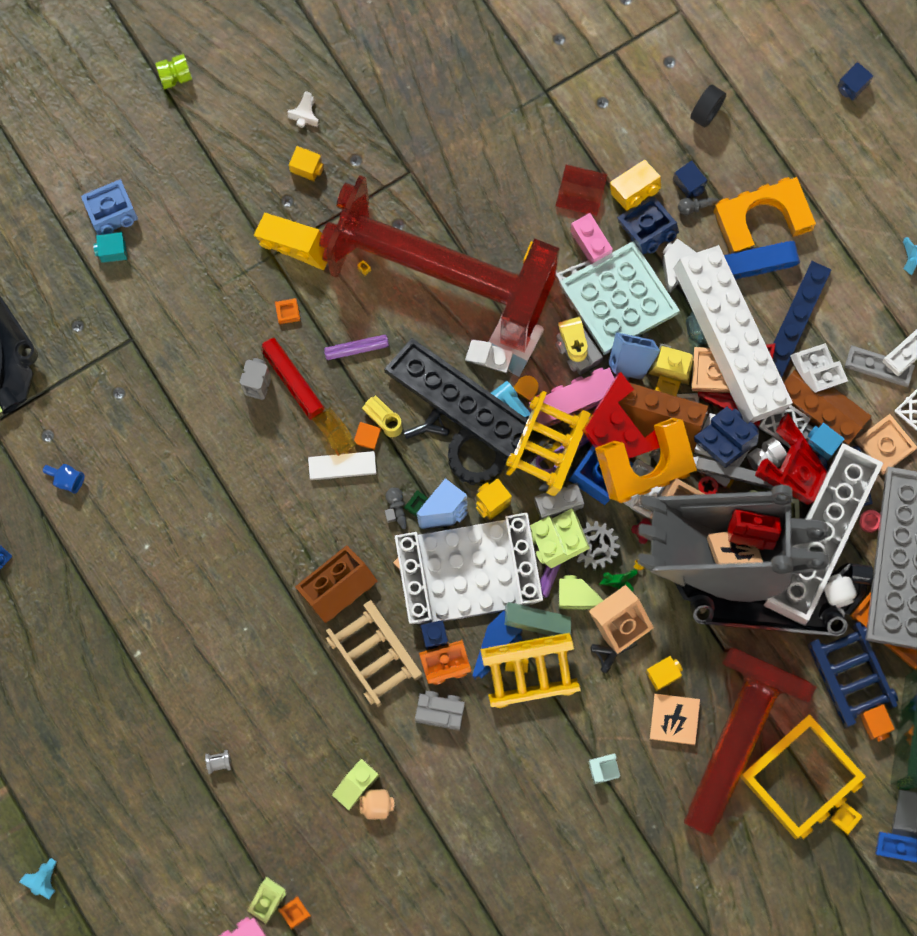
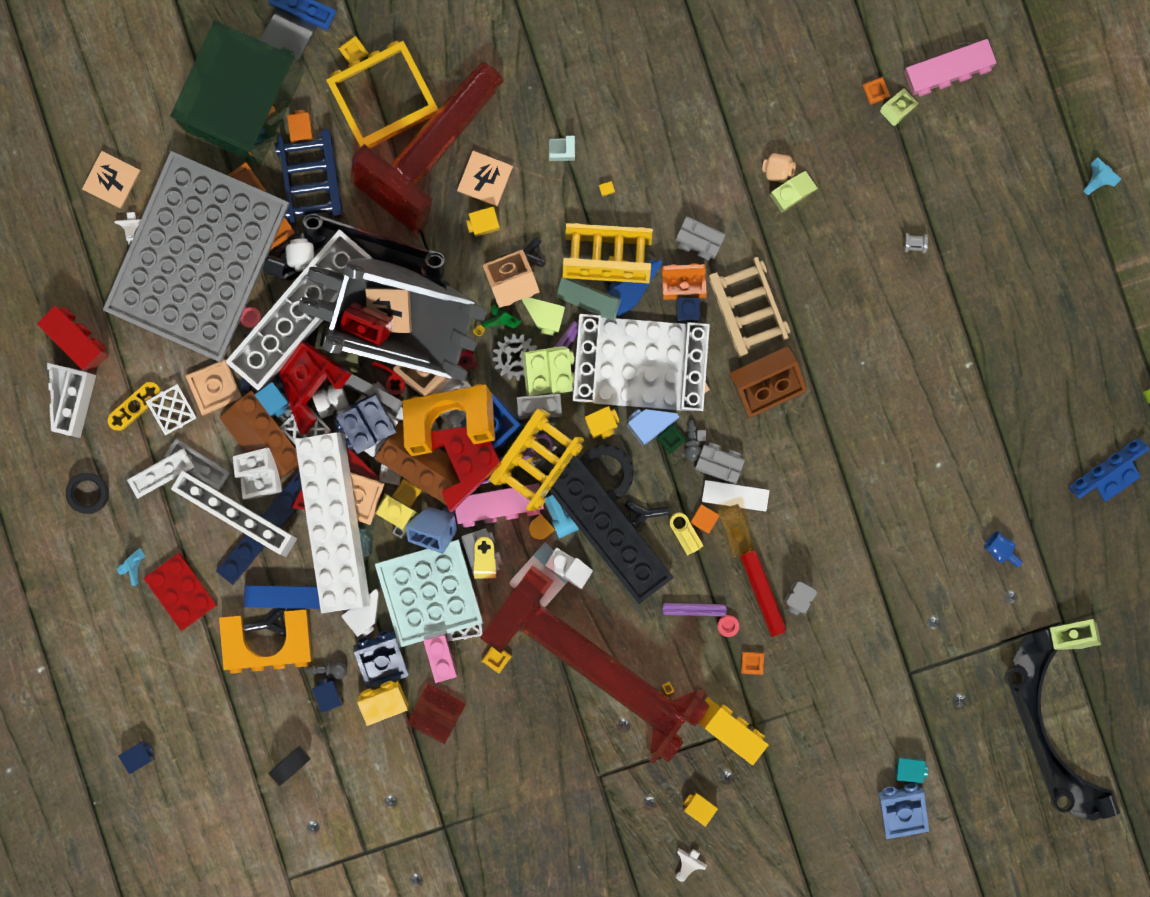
camera: 170 degrees left, 10 degrees up
none -> red plate [143,553,218,631]
none -> white brick [171,471,297,557]
none -> black piece [244,608,286,637]
none -> yellow piece [599,181,615,197]
none -> light grey brick [694,442,745,484]
none -> coral tile [717,615,739,637]

